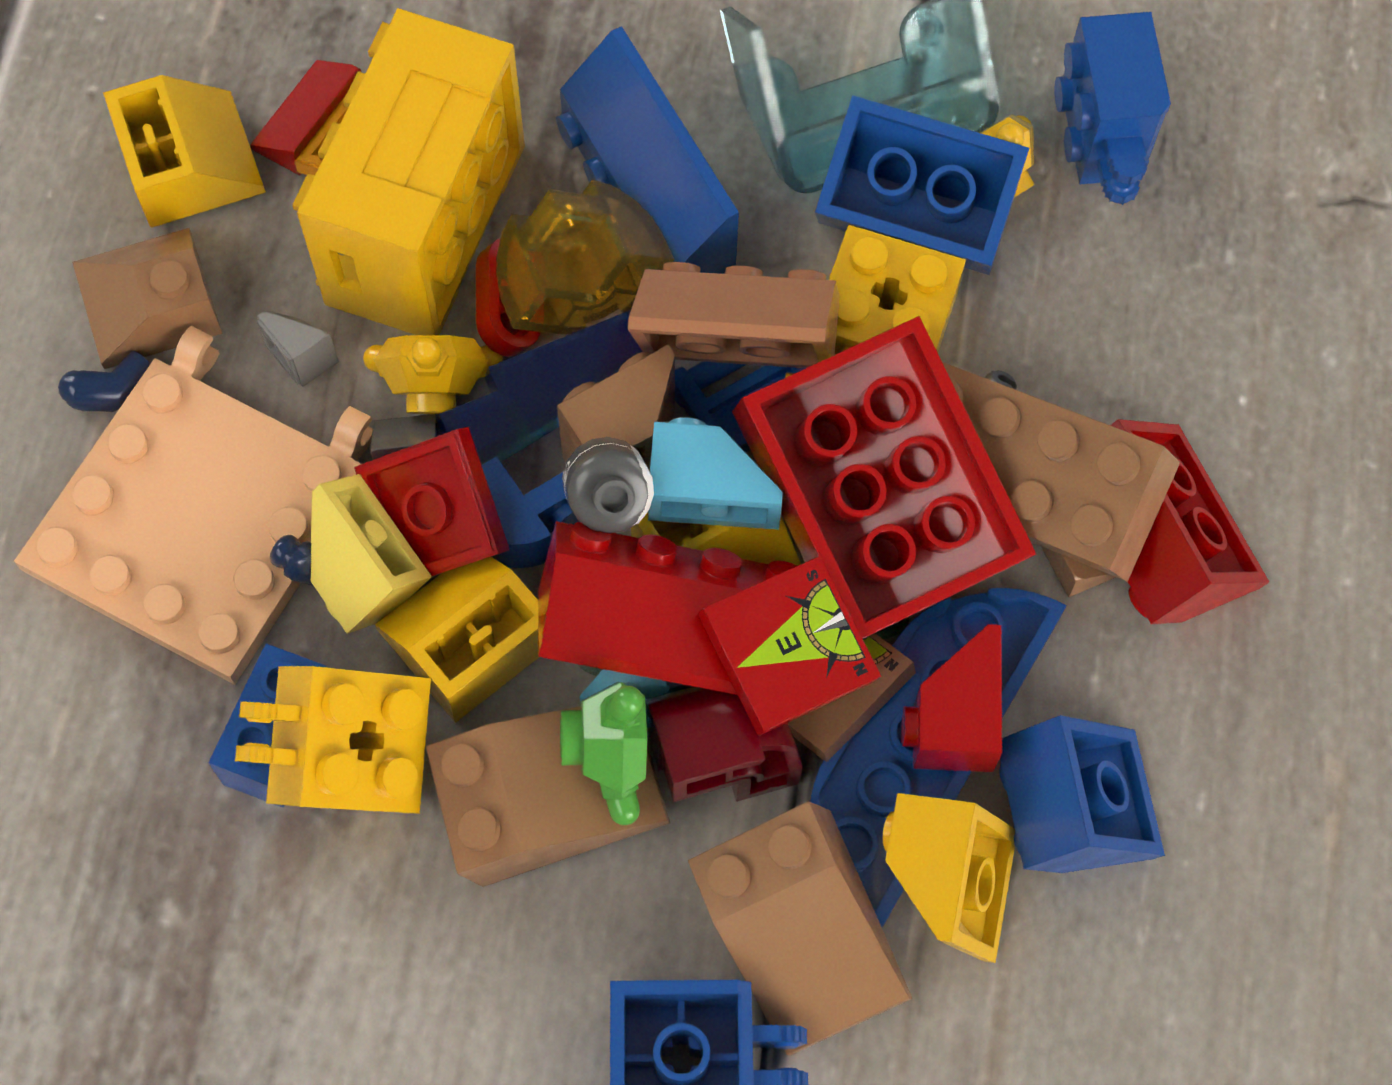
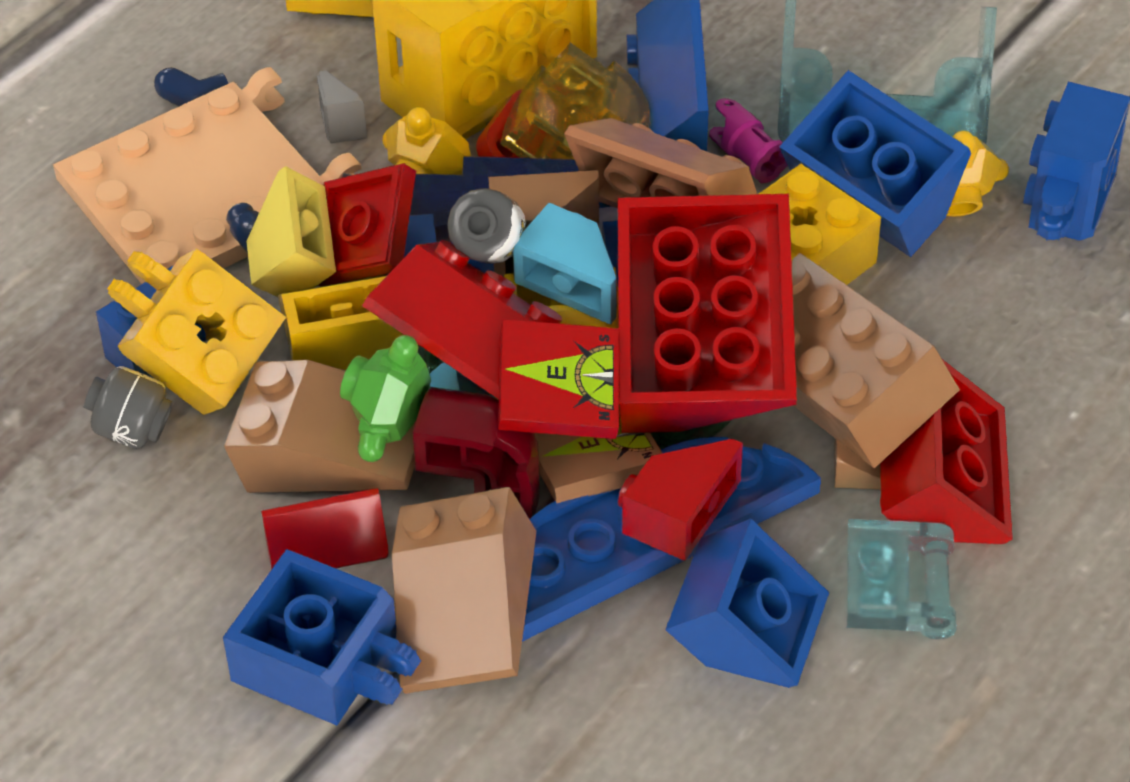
camera: 30 degrees right, 20 degrees down
medium nougat slope [72,228,223,369] -> none
yellow slope [883,793,1015,963] -> none
none -> dark grey head [83,366,173,449]
none -> red slope [261,488,389,570]
none -> dark pink piece [709,98,788,183]
none -> clear light blue plate [846,519,957,640]

